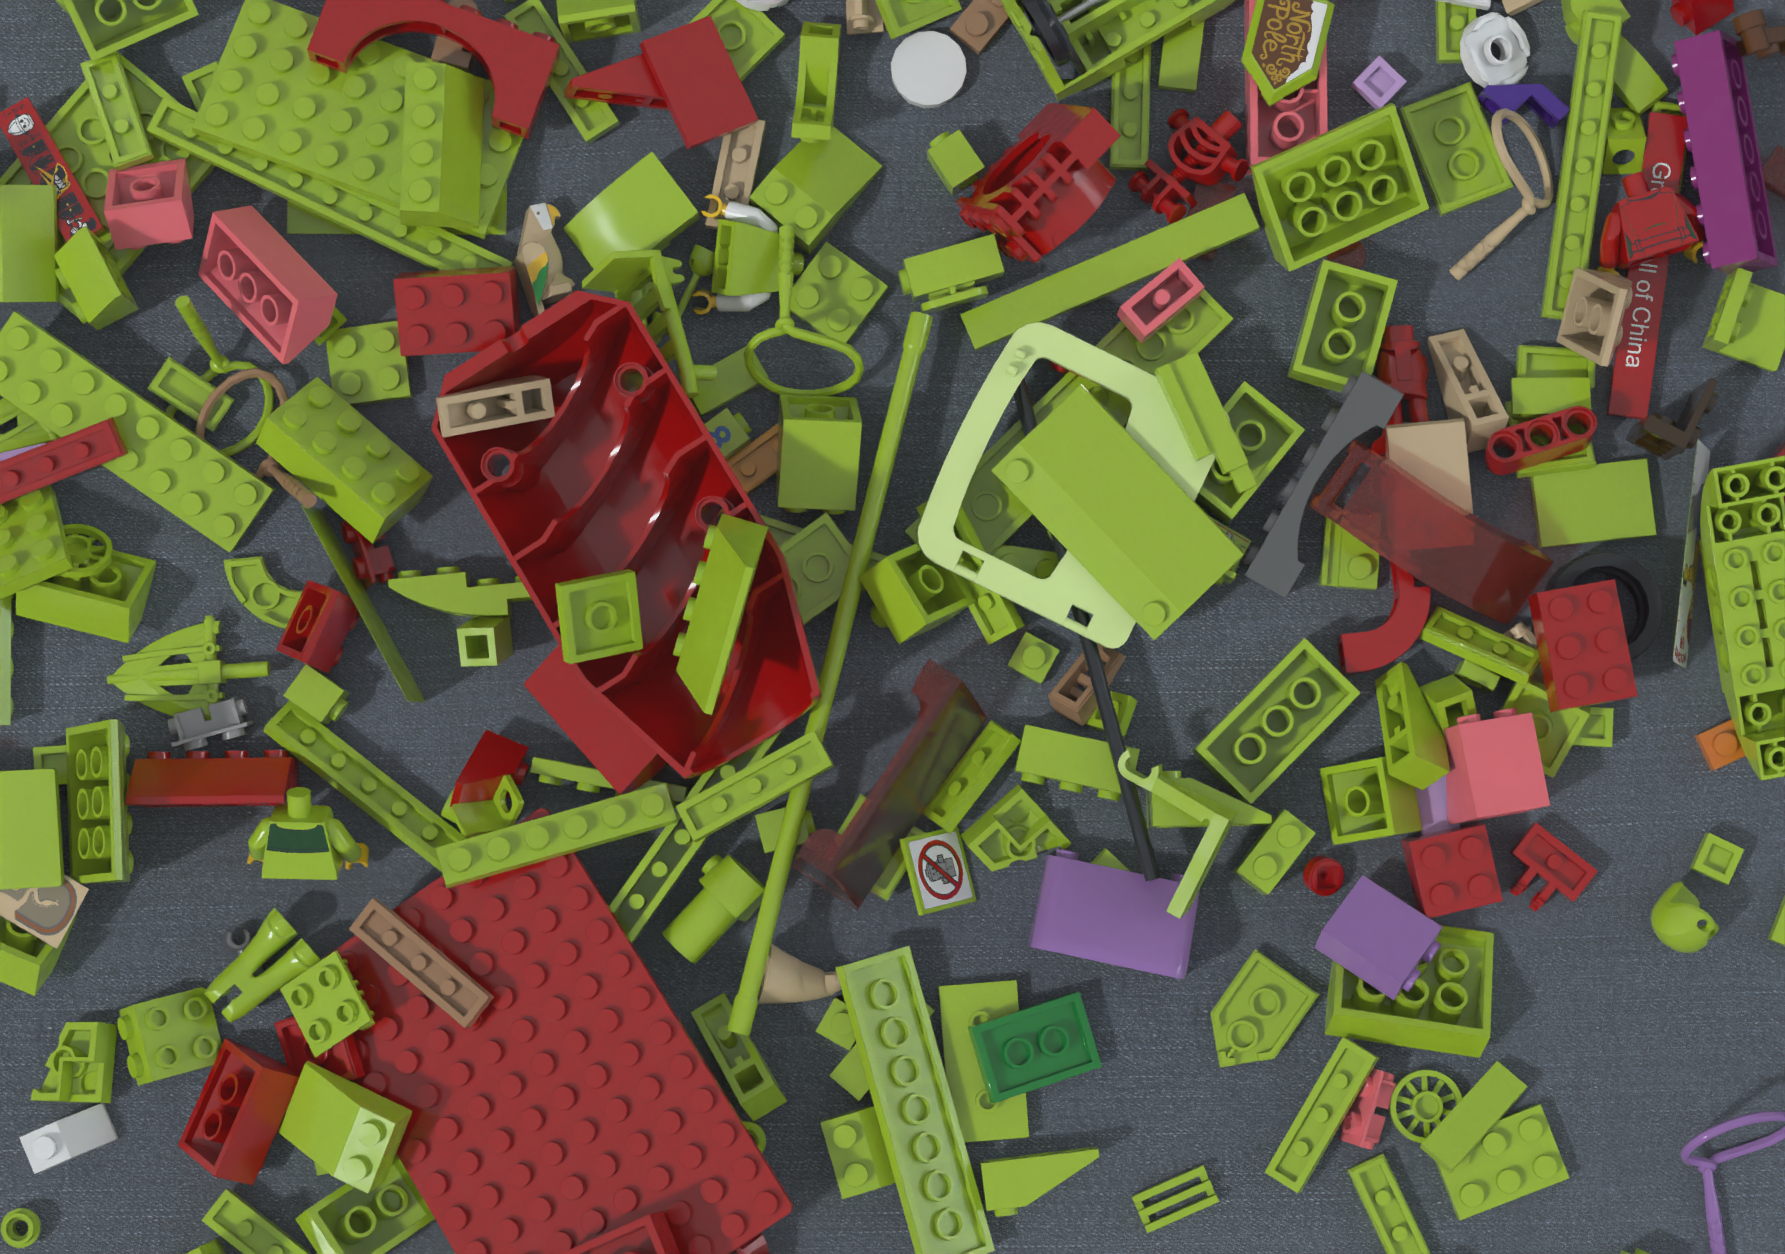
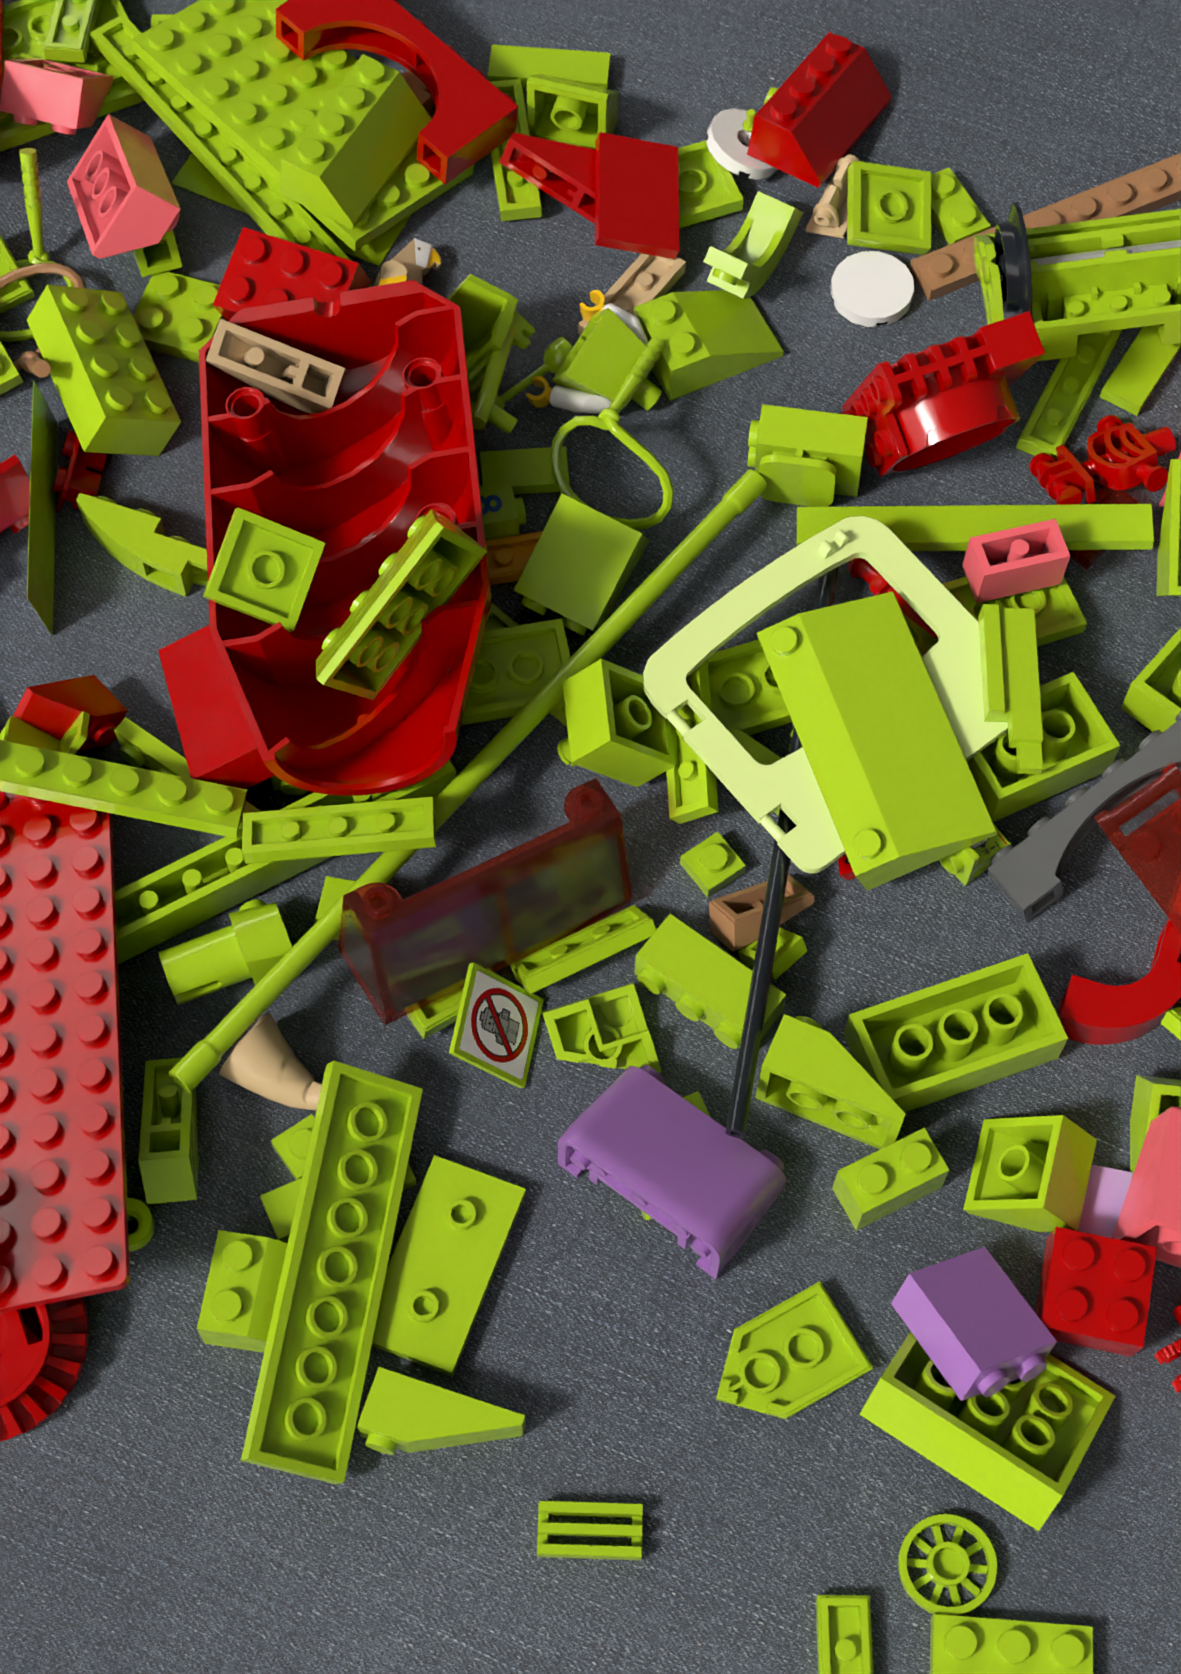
camera: 25 degrees right, 20 degrees down
lime brick [457,617,514,667] -> none
lime slope [563,152,700,269] -> none
lime plate [790,241,888,344] -> none
lime brick [927,130,985,196] -> none
green plate [968,991,1102,1103] -> none
lime hinge [1118,748,1237,919] -> none
lime plate [1265,1037,1379,1193] -> none
red tile [1303,855,1344,896] -> none
lime plate [1319,508,1382,591] -> none
coral hinge [1339,1068,1396,1150] -> none
lime slope [1375,661,1450,790] -> none
lime tile [1420,1061,1528,1174] -> none

